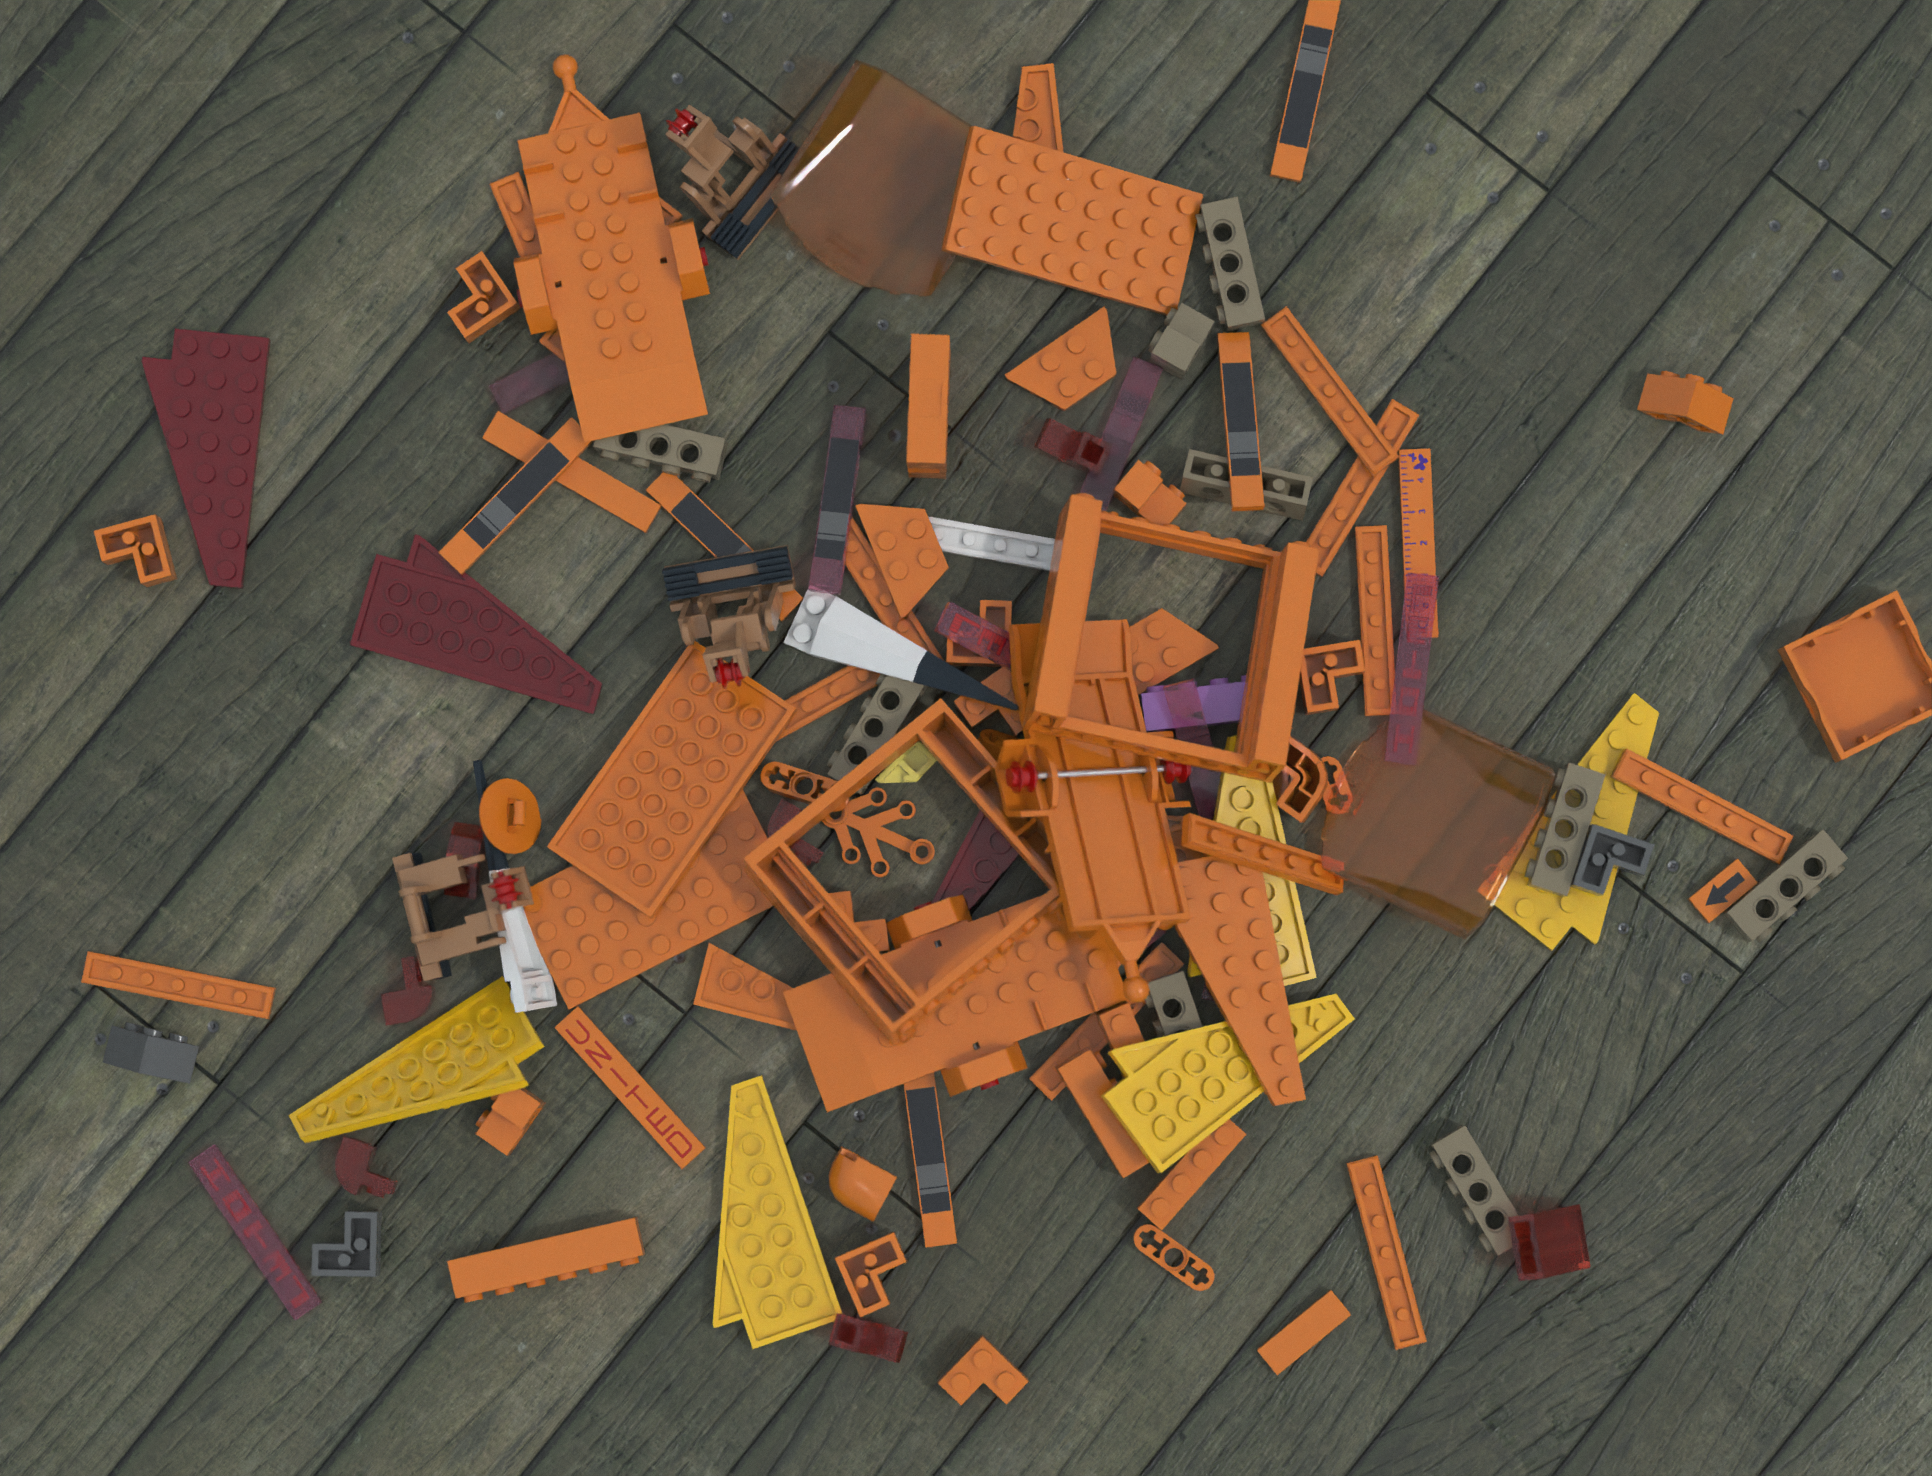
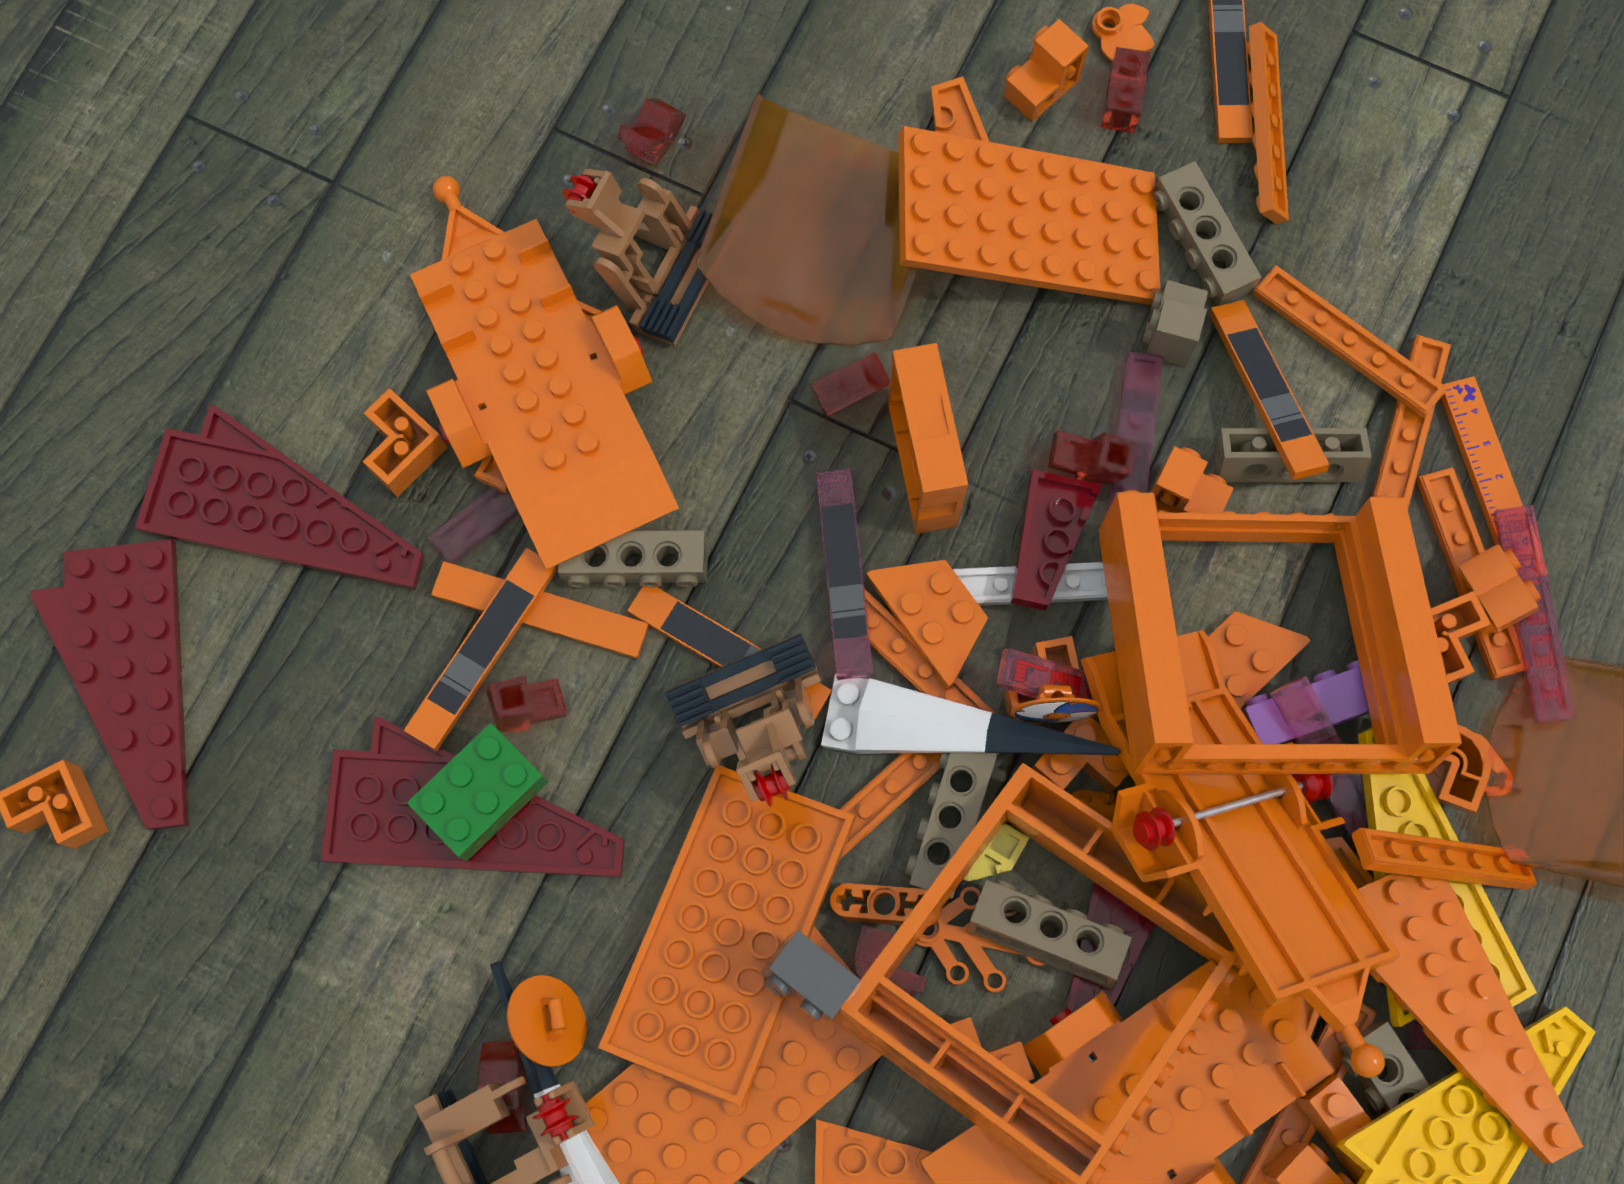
camera: 15 degrees left, 10 degrees down
orange tile [490,172,541,257] -> none
orange wing [1005,306,1116,411] -> none
none -> dark red wing [135,404,425,590]
none -> green brick [407,723,549,861]
none -> clear red brick [486,676,567,732]
none -> clear red brick [616,98,687,165]
none -> dark grey brick [760,930,861,1021]
none -> clear red brick [809,351,890,416]
none -> dark tan brick [967,879,1132,990]
none -> orange brick [1004,19,1089,122]
none -> dark red wing [1010,469,1102,611]
none -> shield [1010,684,1103,723]
none -> orange plate [1091,4,1155,65]
none -> clear red brick [1101,47,1150,133]
none -> orange plate [1247,22,1289,225]
none -> orange brick [1458,544,1541,632]

